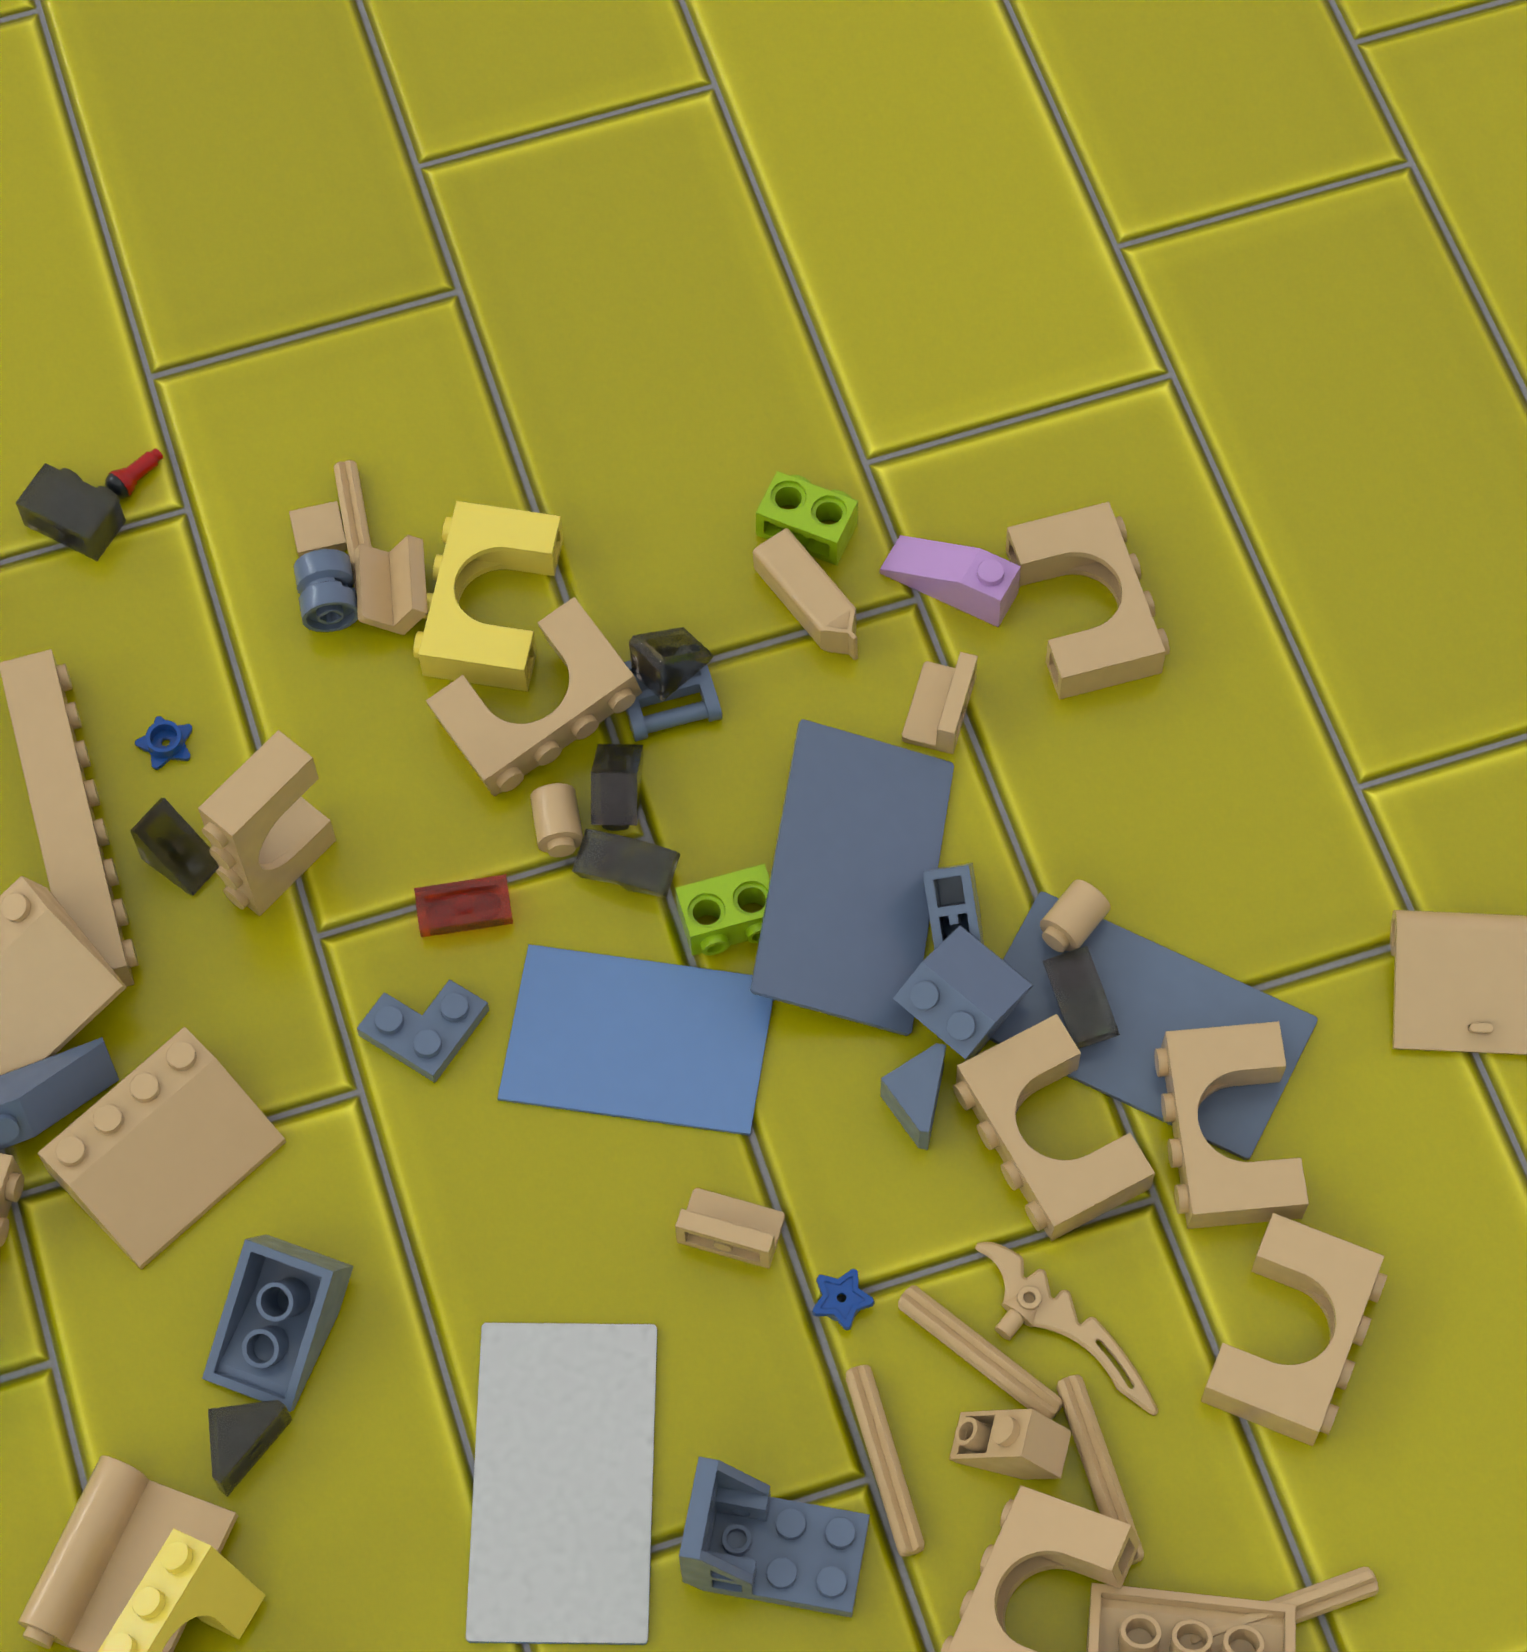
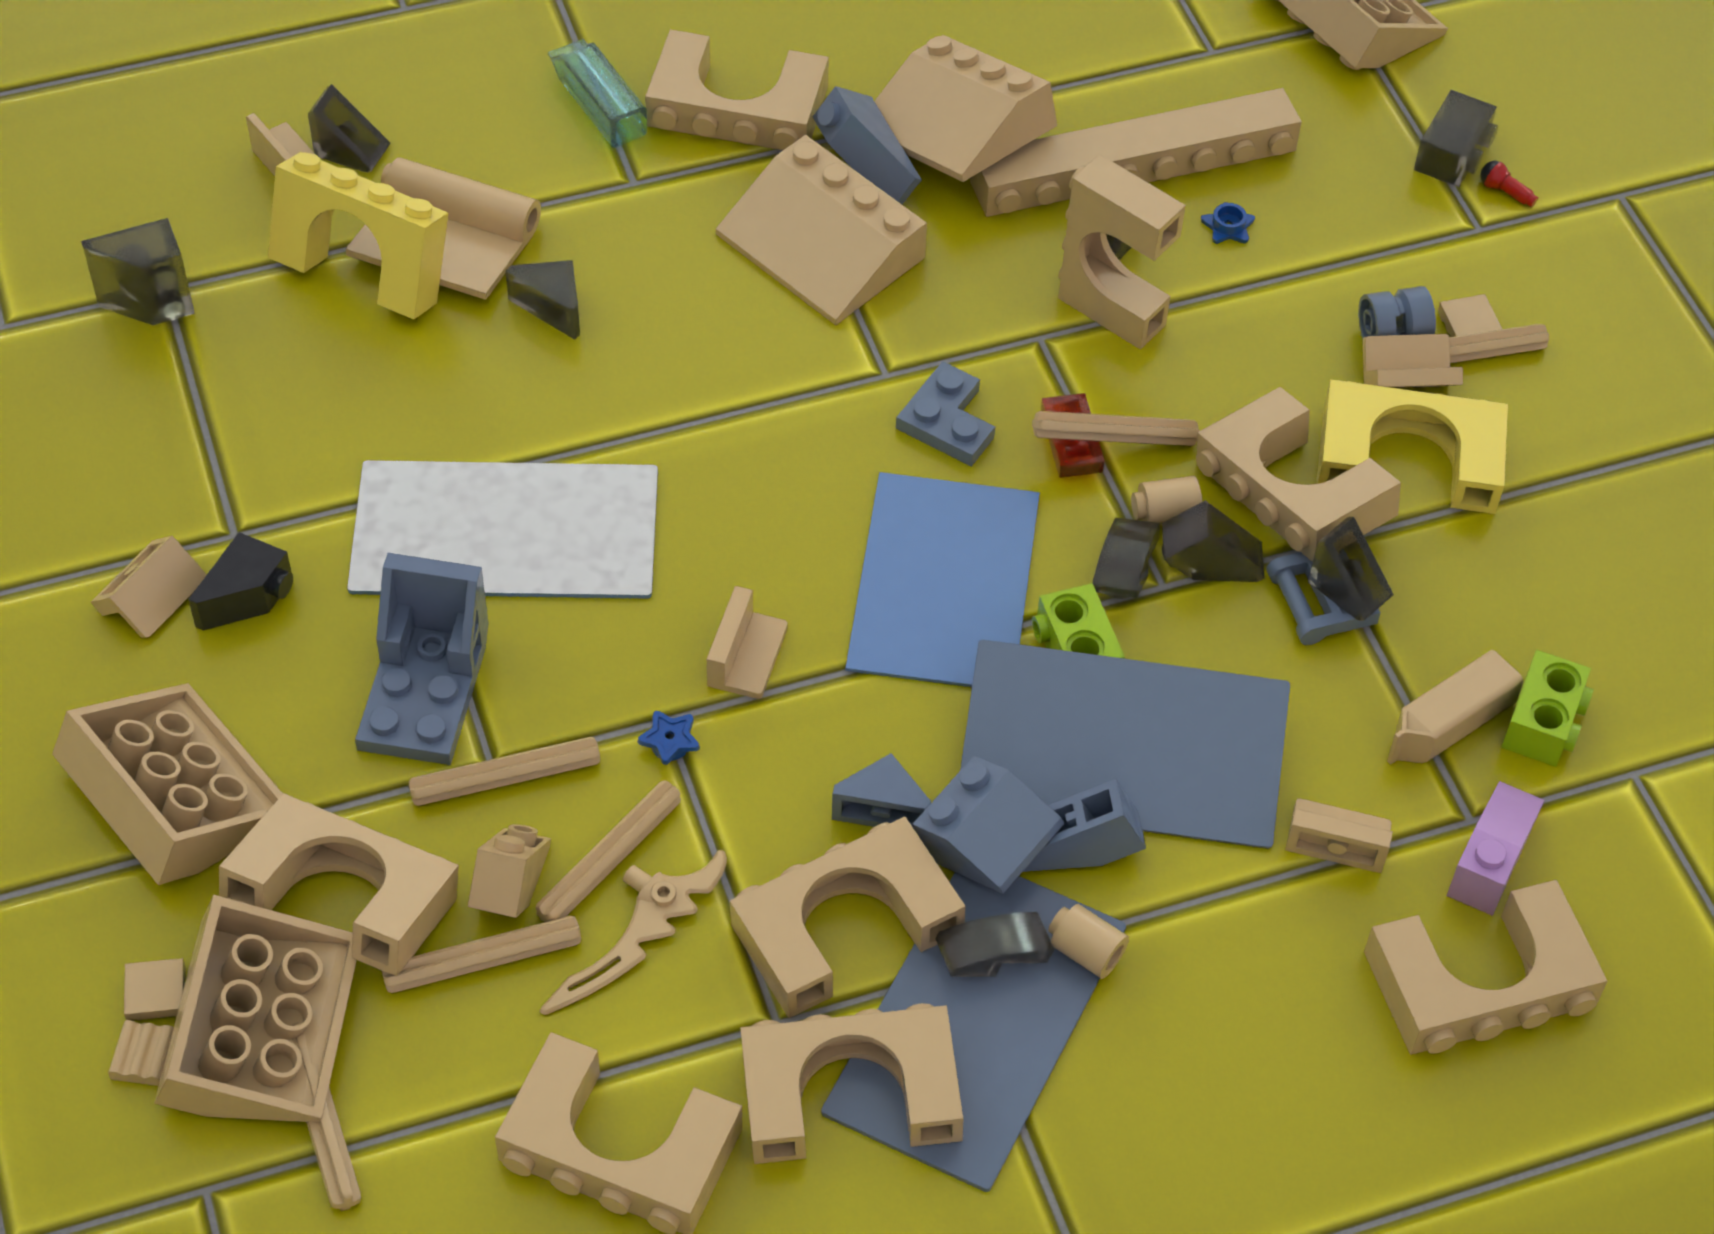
camera: 85 degrees right, 10 degrees down
sand blue slope [202,1234,353,1412] -> none
none -> tan axle [1032,411,1200,446]

